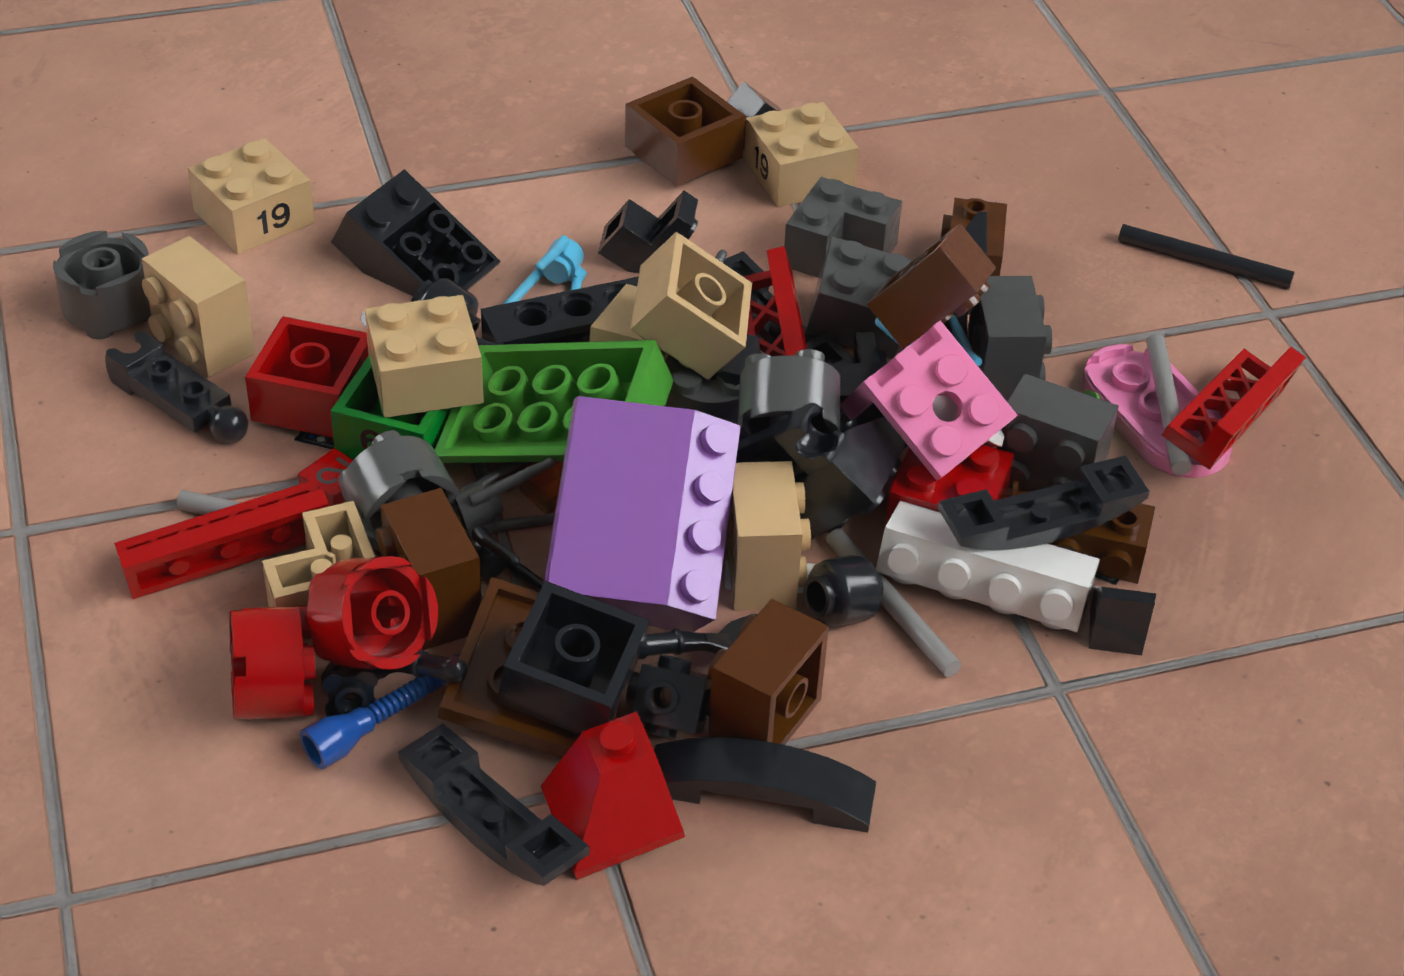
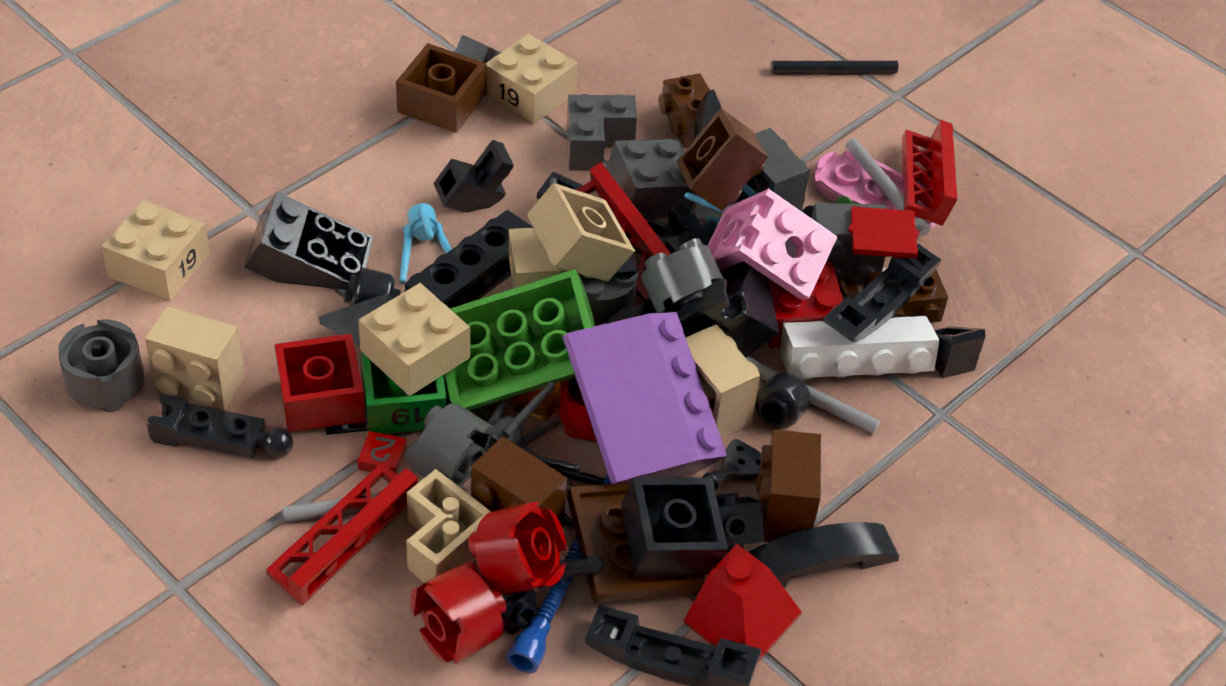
camera: 30 degrees left, 5 degrees up
none -> red piece [848,206,920,259]

